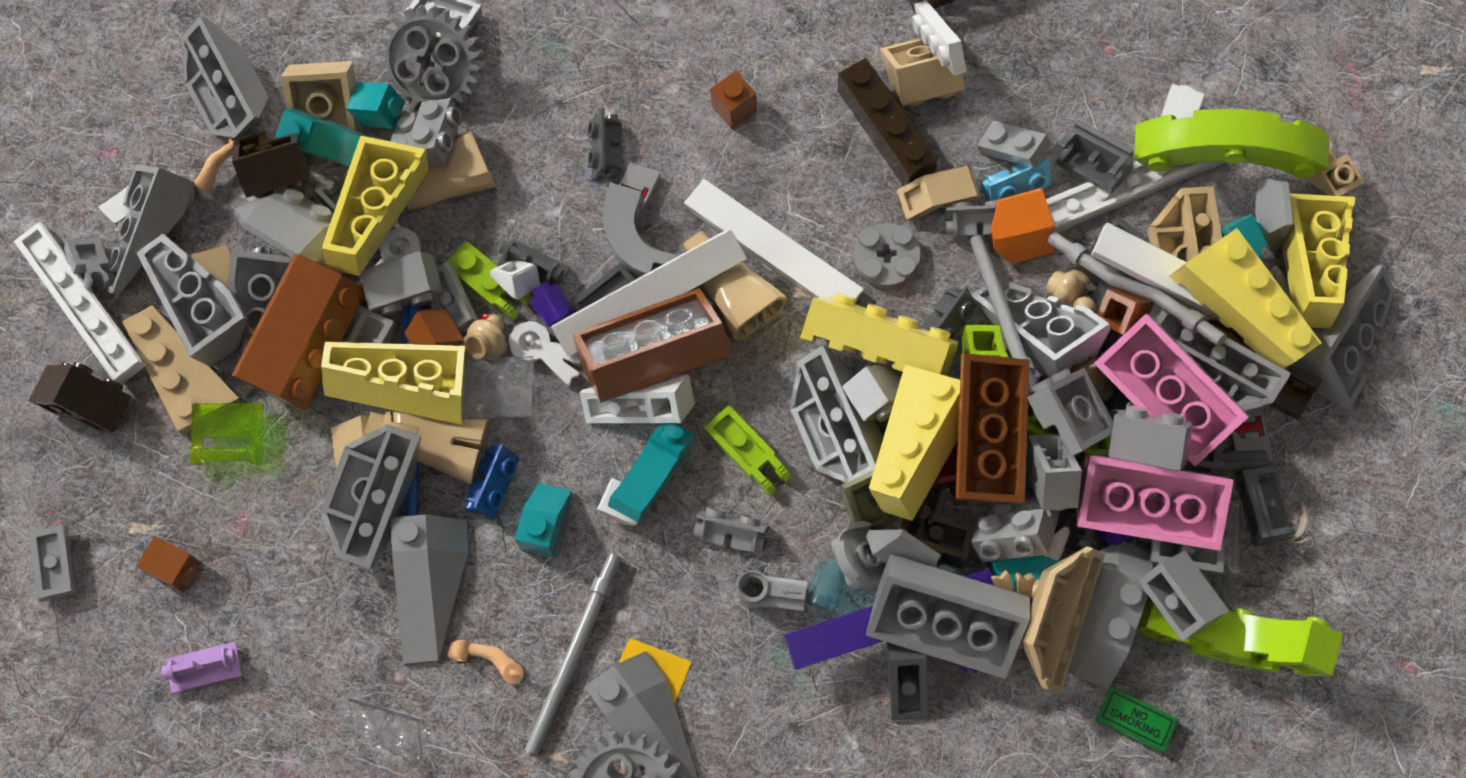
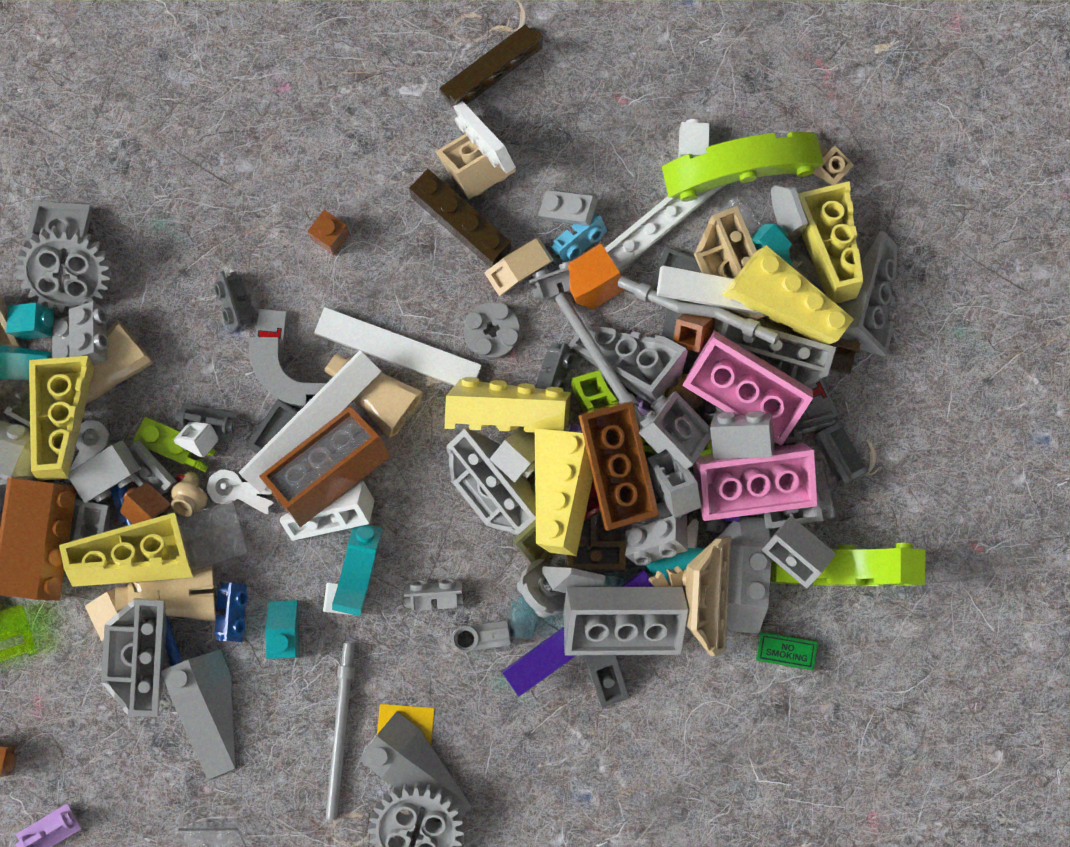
camera: 25 degrees left, 10 degrees up
light nougat piece [448,639,524,684] -> none
dark purple brick [529,281,575,333] -> none
lime hinge [703,405,792,497] -> none
tan animal [1046,270,1097,313] -> none
dark grey hinge [1057,120,1134,194] -> none

